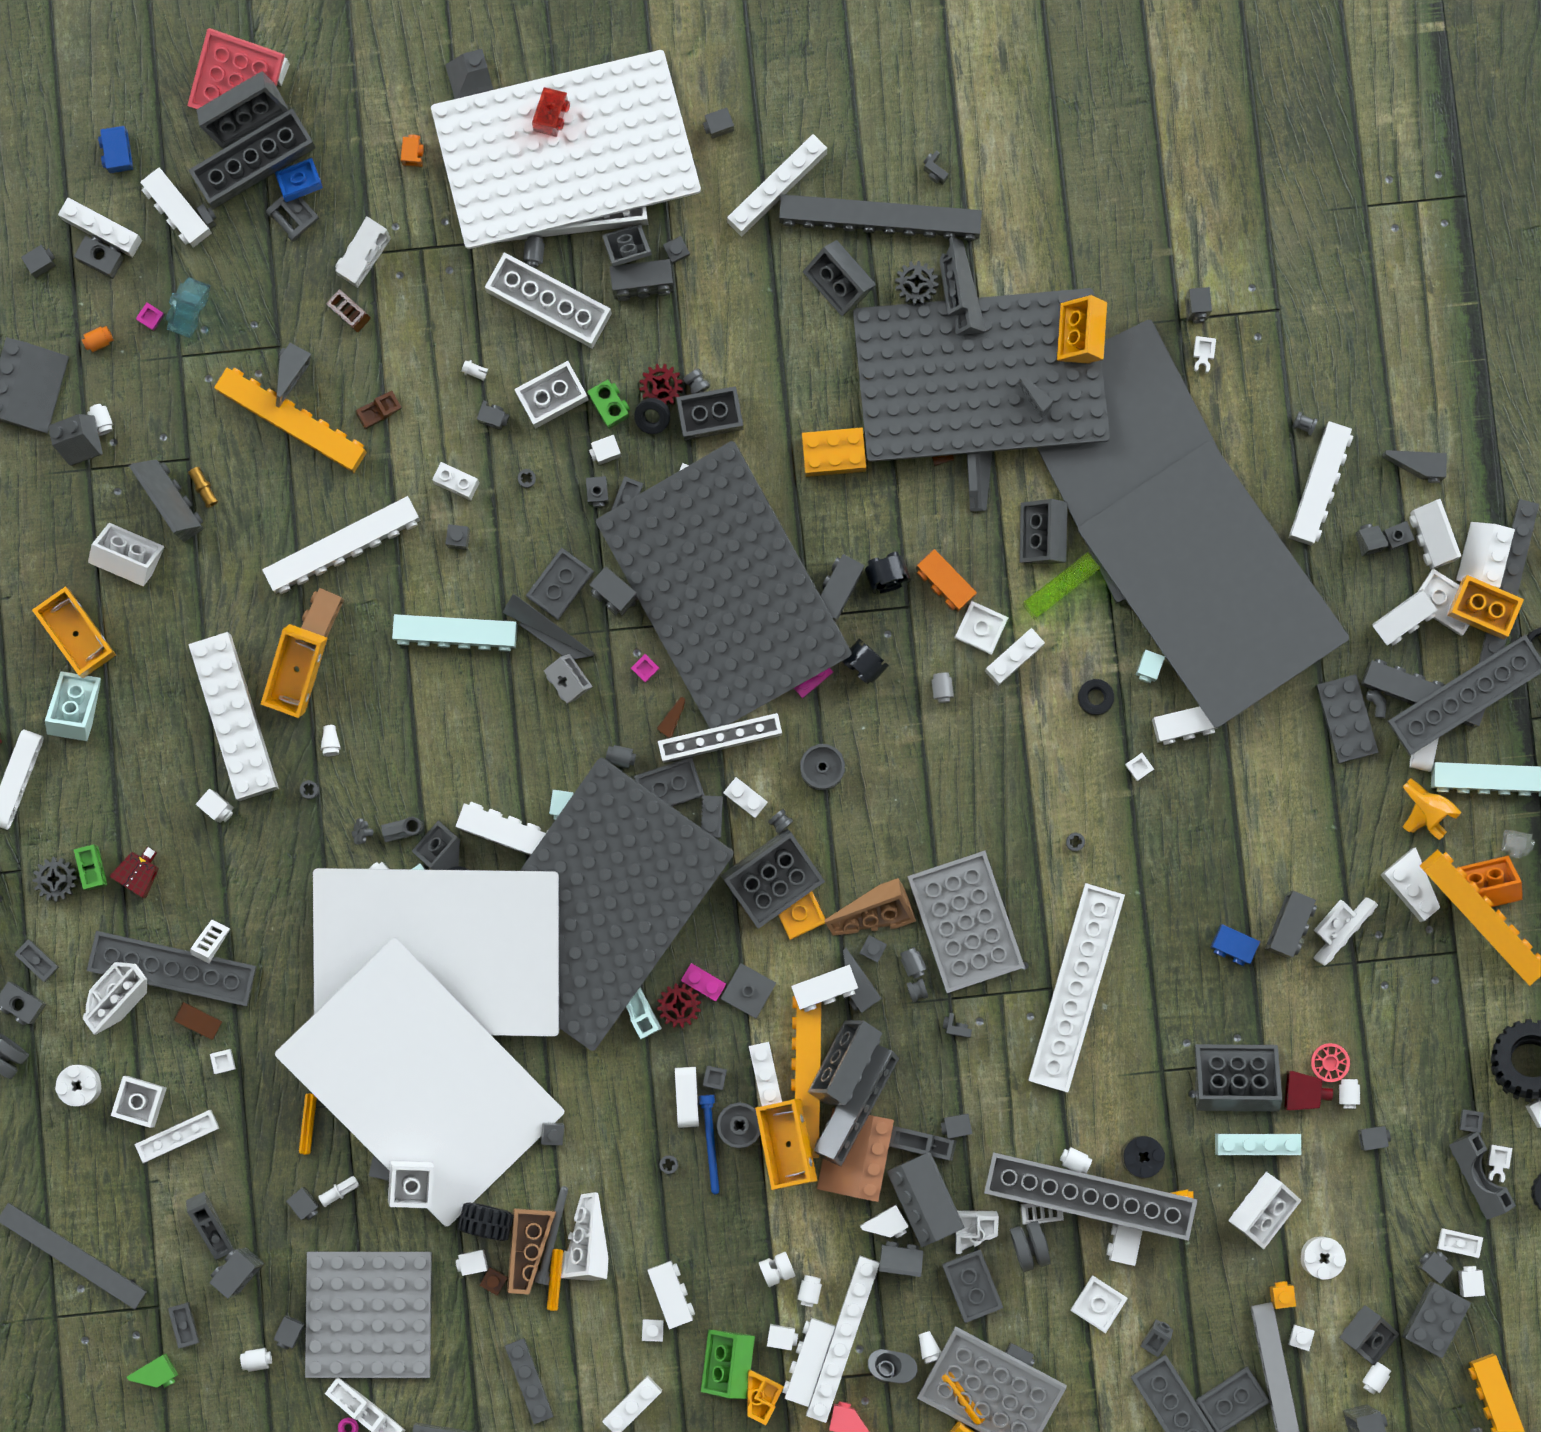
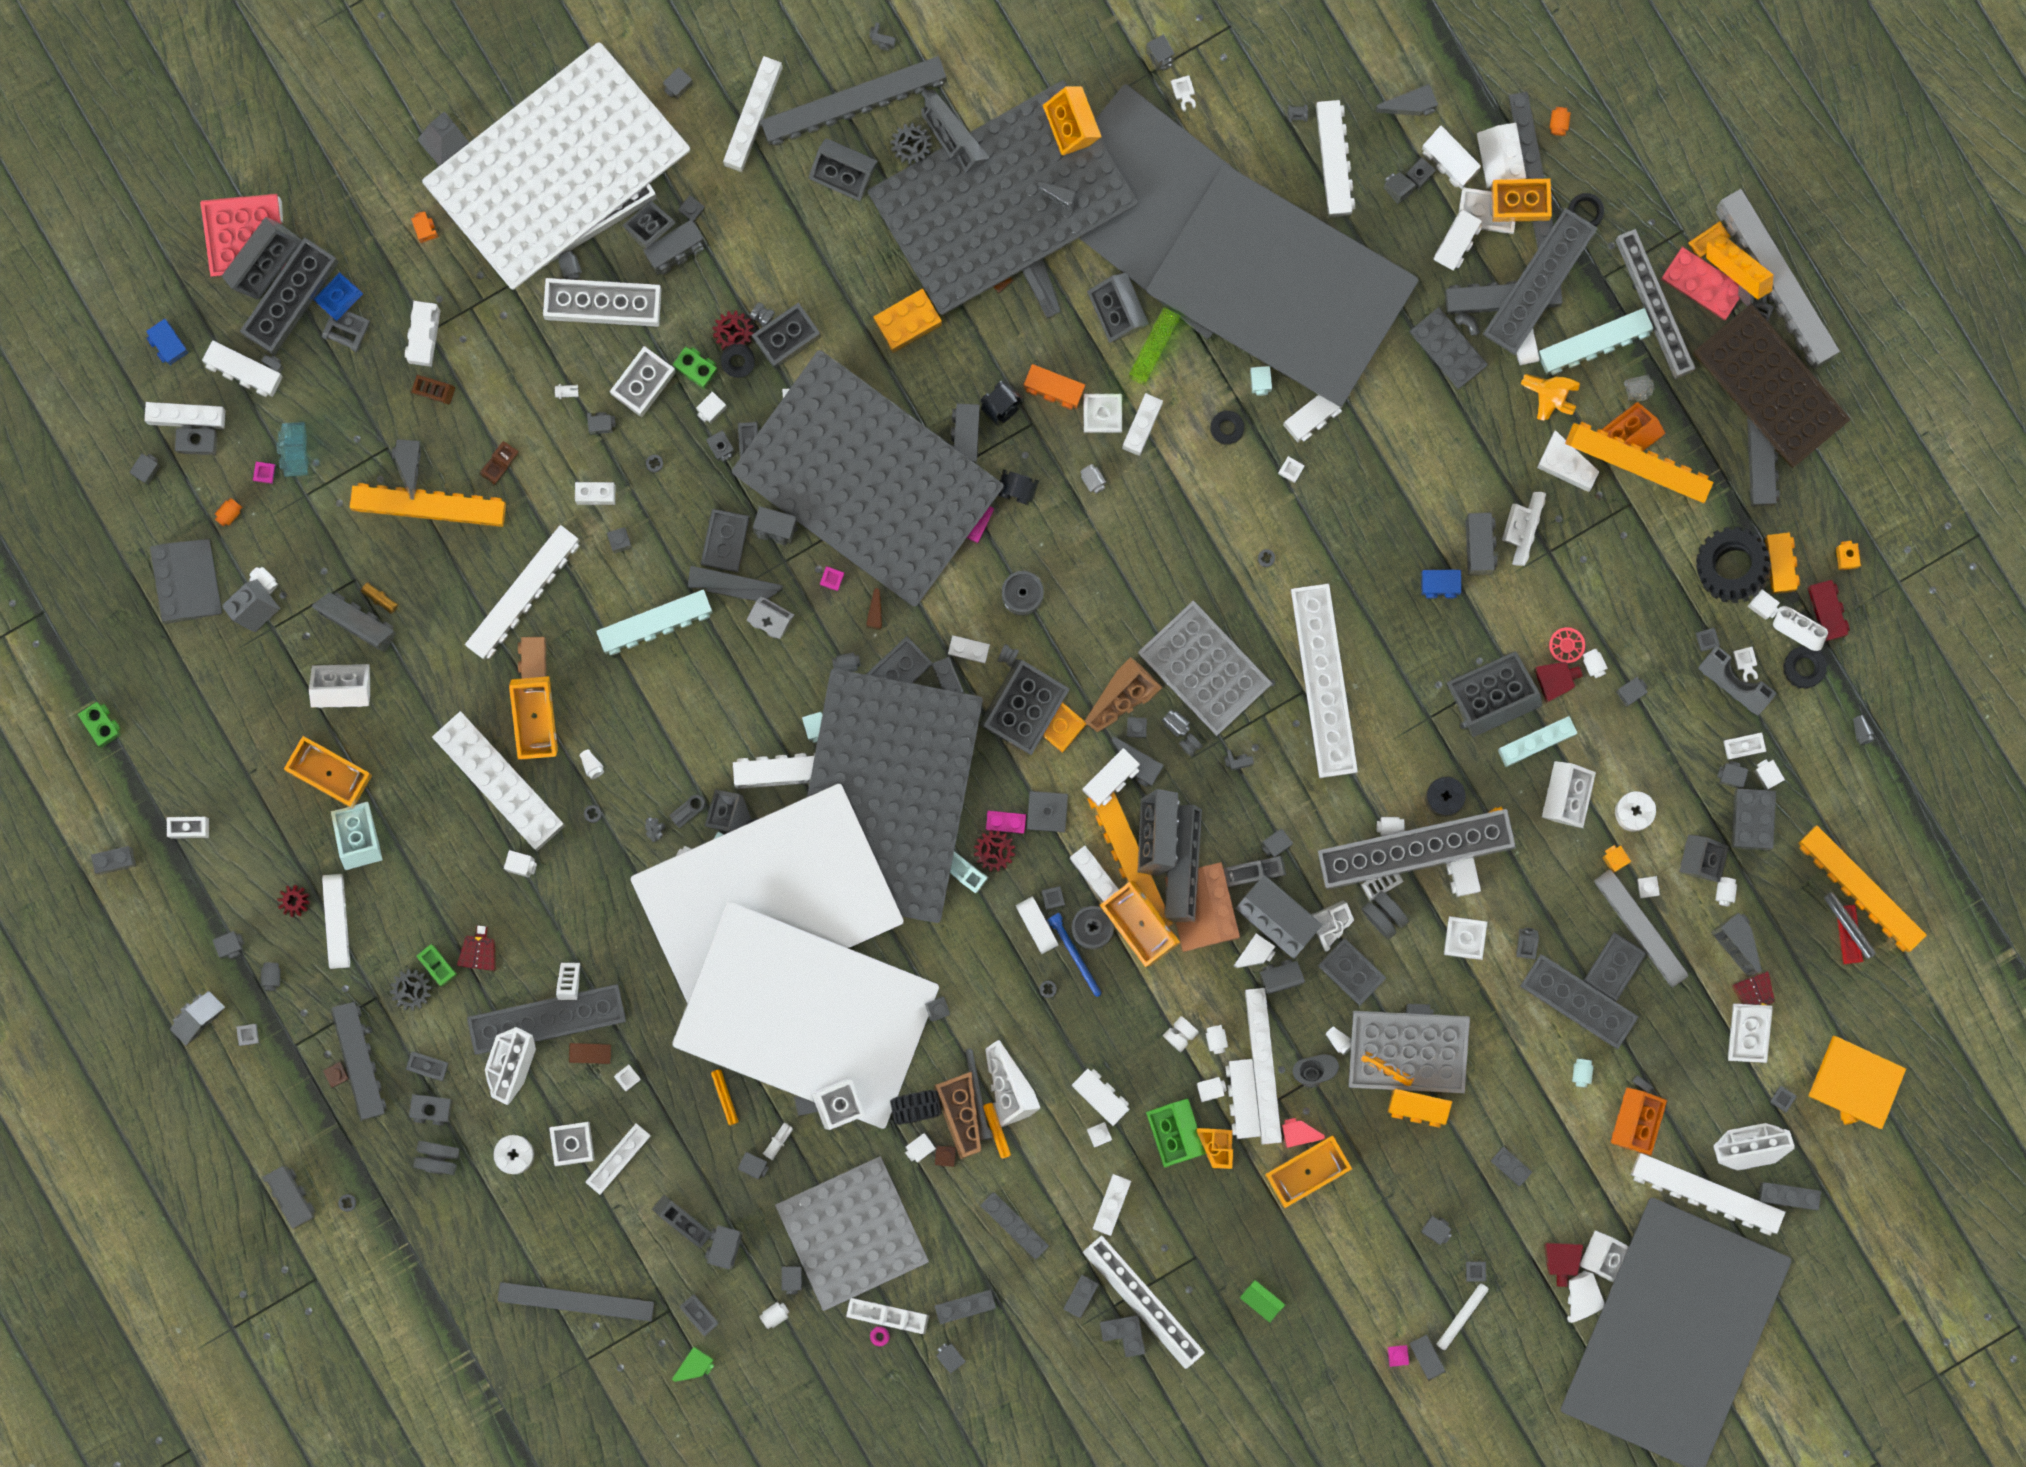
camera: 25 degrees left, 0 degrees up
clear red brick [532,87,570,137] -> none
white brick [658,713,782,763] -> none

